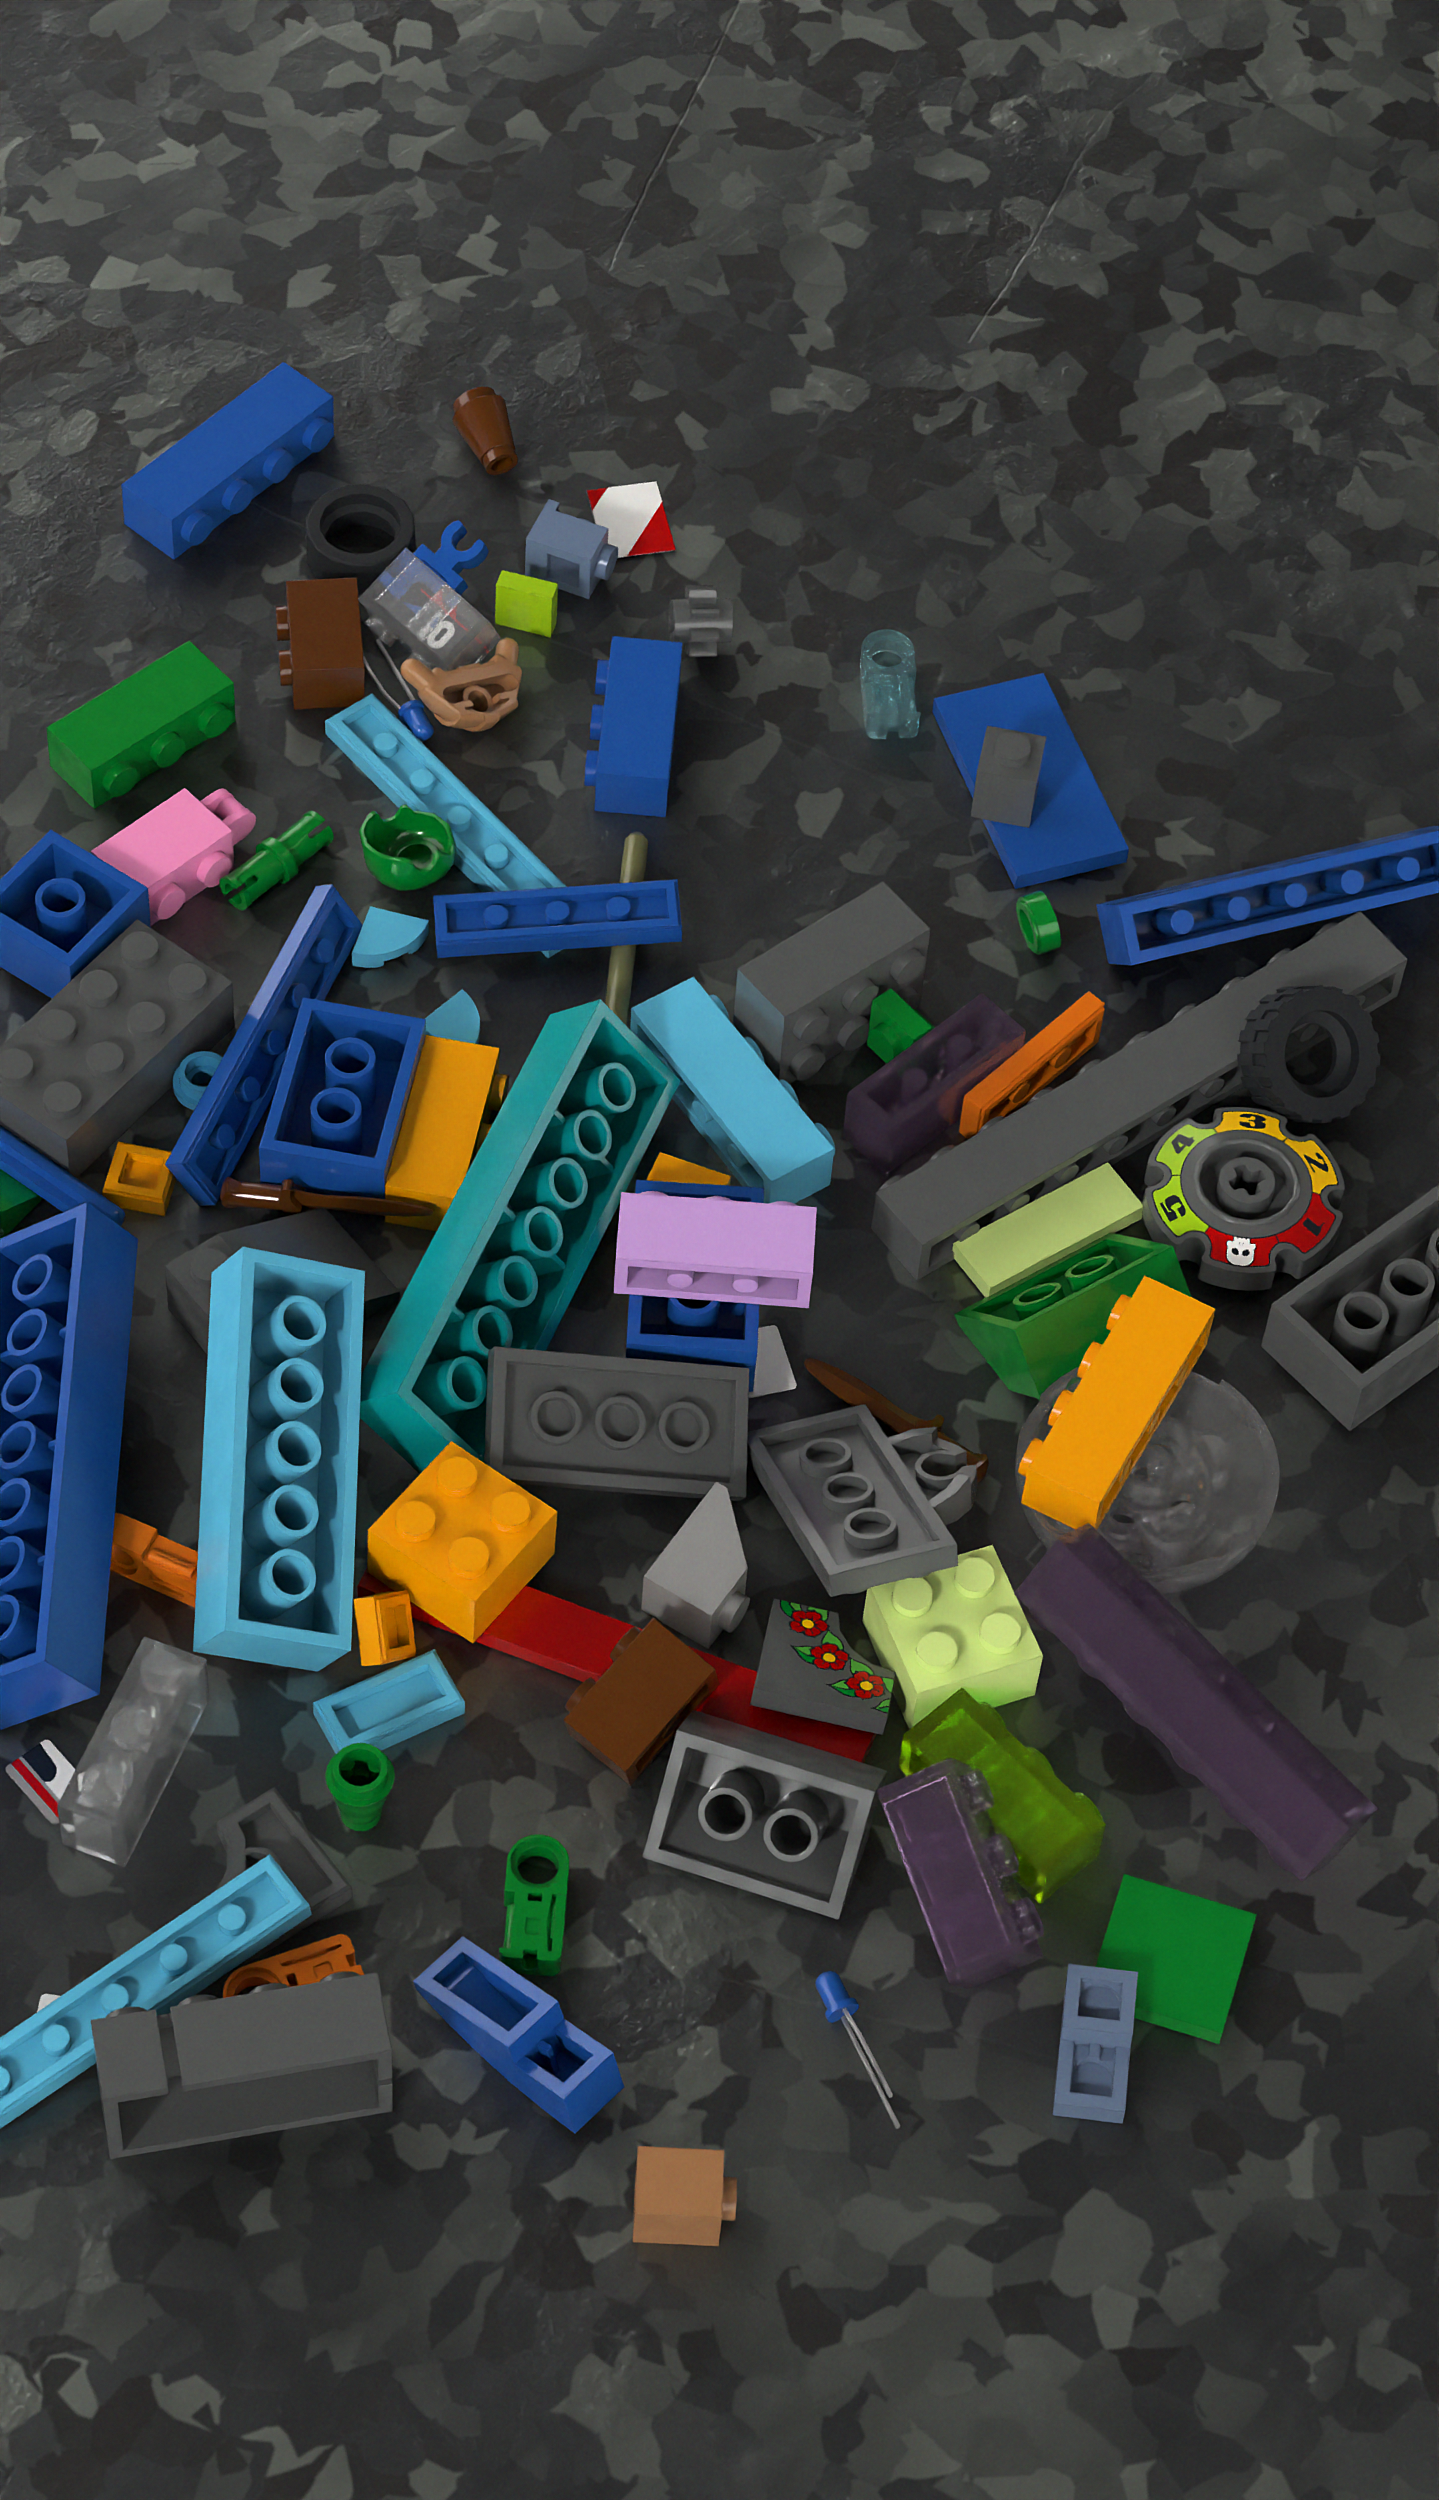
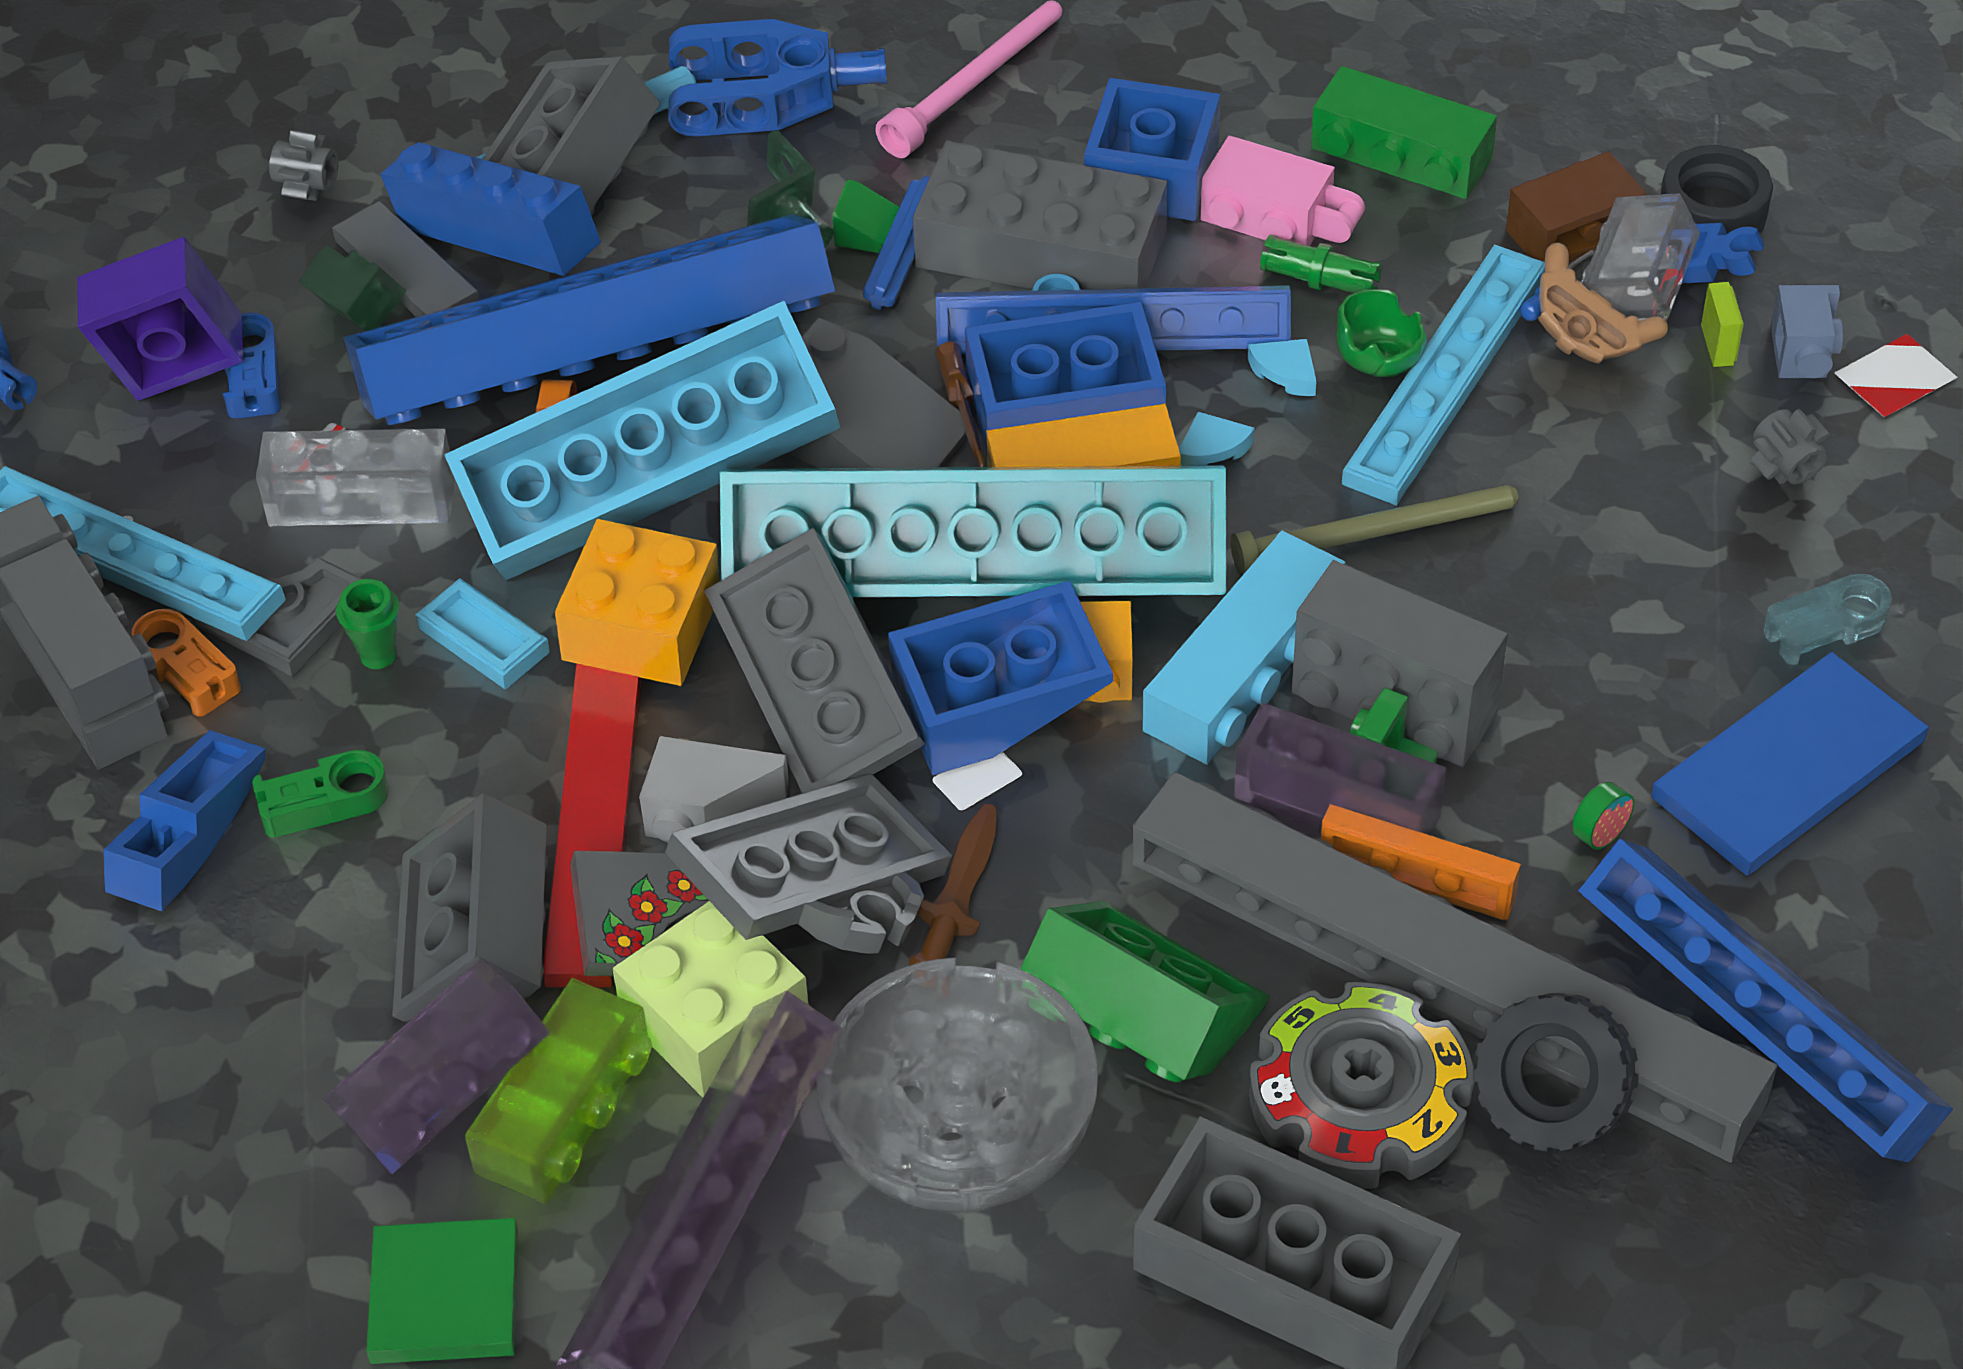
camera: 75 degrees right, 5 degrees down
light orange tile [102,1141,176,1216] -> none
blue brick [122,362,334,560] -> none
light orange tile [353,1590,416,1666] -> none
blue tile [433,879,682,958] -> none
reddish brown cone [452,387,518,475] -> none
reddish brown brick [564,1618,719,1786] -> none
blue brick [584,636,683,817] -> none
lavender brick [614,1191,817,1308] -> none
medium nougat brick [632,2146,737,2246] -> none
piece [815,1971,900,2129] -> none
yellowish green tile [952,1162,1143,1298] -> none
dark grey brick [971,726,1046,828] -> none
light orange brick [1018,1276,1215,1537] -> none
sand blue slope [1052,1964,1138,2124] -> none

